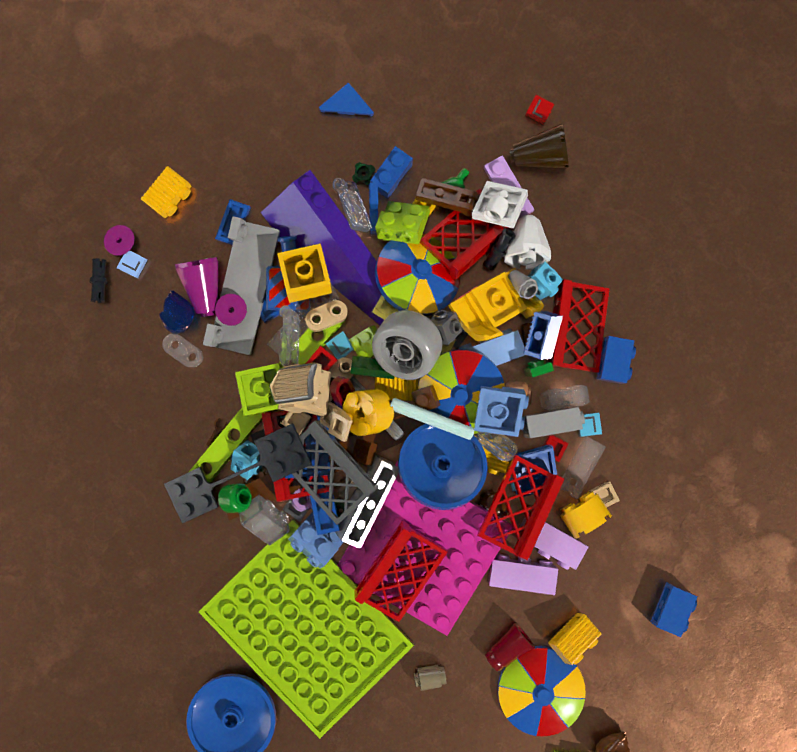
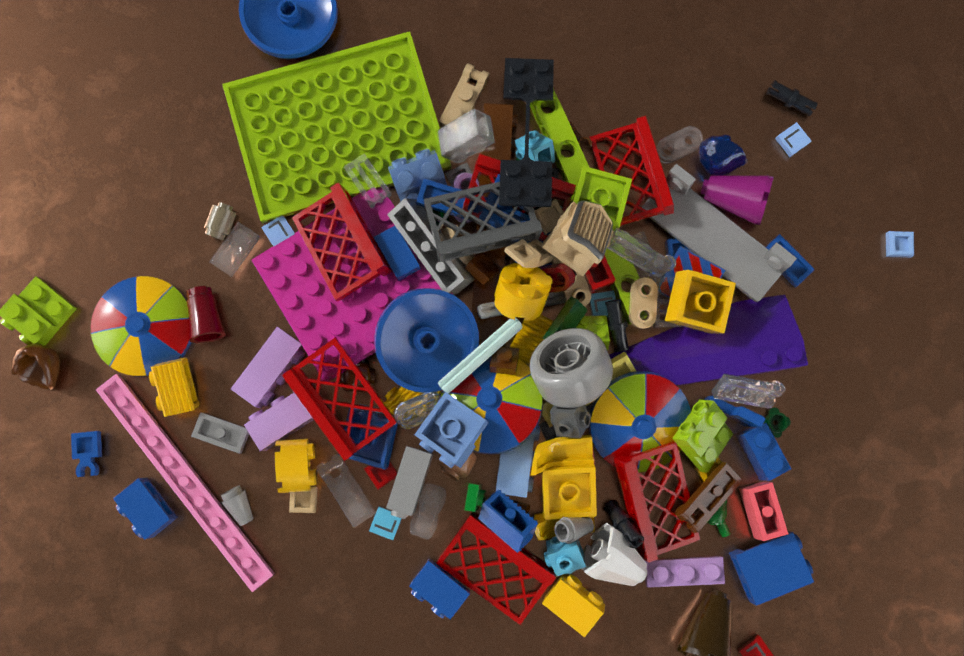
camera: 115 degrees right, 5 degrees down
magenta piece [104,225,135,256] -> none
yellow brick [141,166,192,219] -> none
magenta piece [215,294,247,326] -> none
green head [218,483,252,513] -> none
blue bush [278,235,297,252] -> none
blue tile [319,83,374,116] -> none
white plate [472,181,528,228] -> none
none -> blue plate [71,431,102,477]
none -> bright pink plate [96,374,275,592]
none -> light grey plate [191,412,249,454]
none -> clear plate [209,222,260,277]
none -> light grey cone [221,485,254,526]
none -> light blue tile [261,216,295,247]
none -> clear tile [344,154,392,209]
none -> blue tile [374,226,421,281]
none -> tan plate [439,63,490,135]
none -> yellow brick [542,574,605,637]
none -> red fence [589,116,674,226]
none -> black pin [605,299,630,352]
none -> blue panel [729,531,814,606]
none -> coral brick [739,482,788,541]
none -> light blue tile [886,231,914,258]

